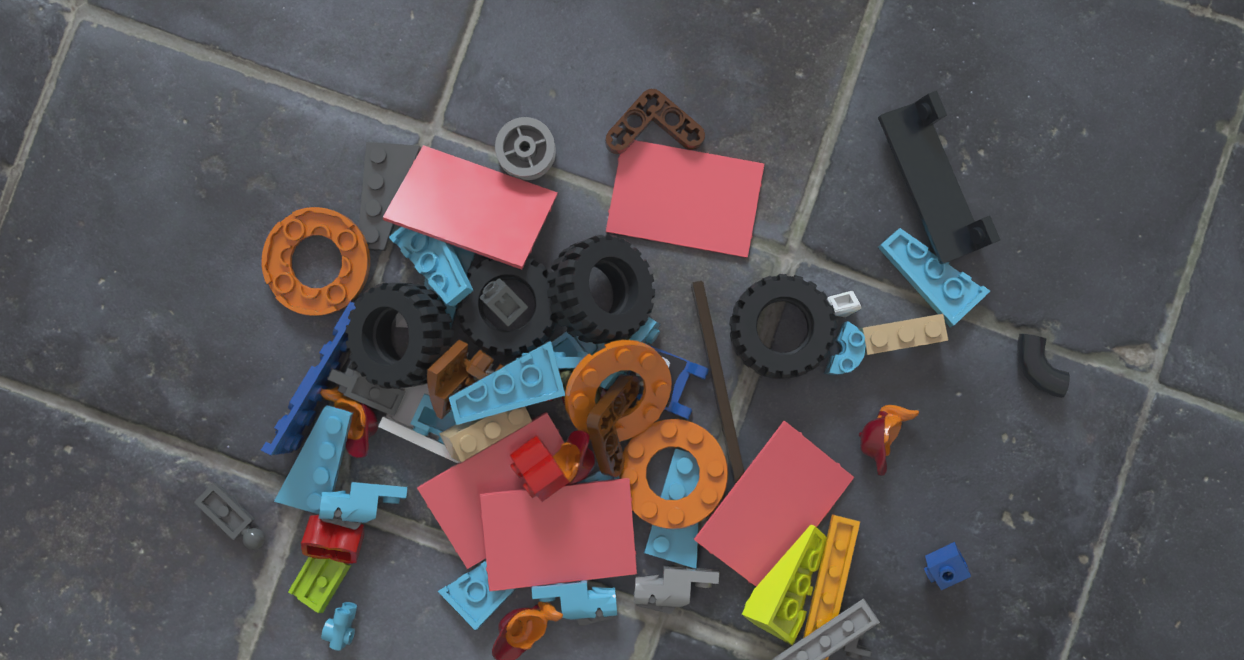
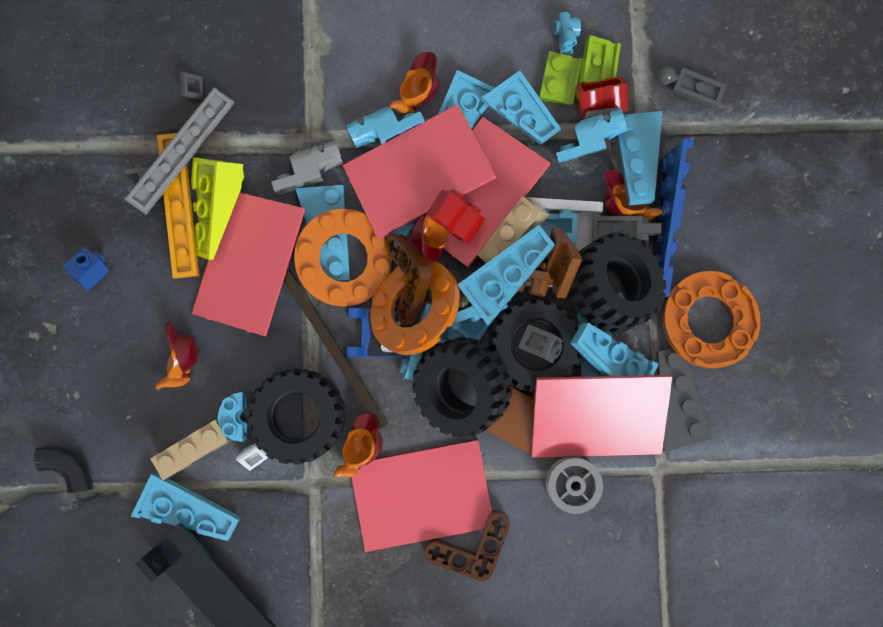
camera: 160 degrees right, 0 degrees up
none -> orange hair [333,413,383,477]
none -> medium azure wing [480,71,562,145]
none -> dark orange slope [486,385,535,454]
none -> lime plate [539,51,583,107]

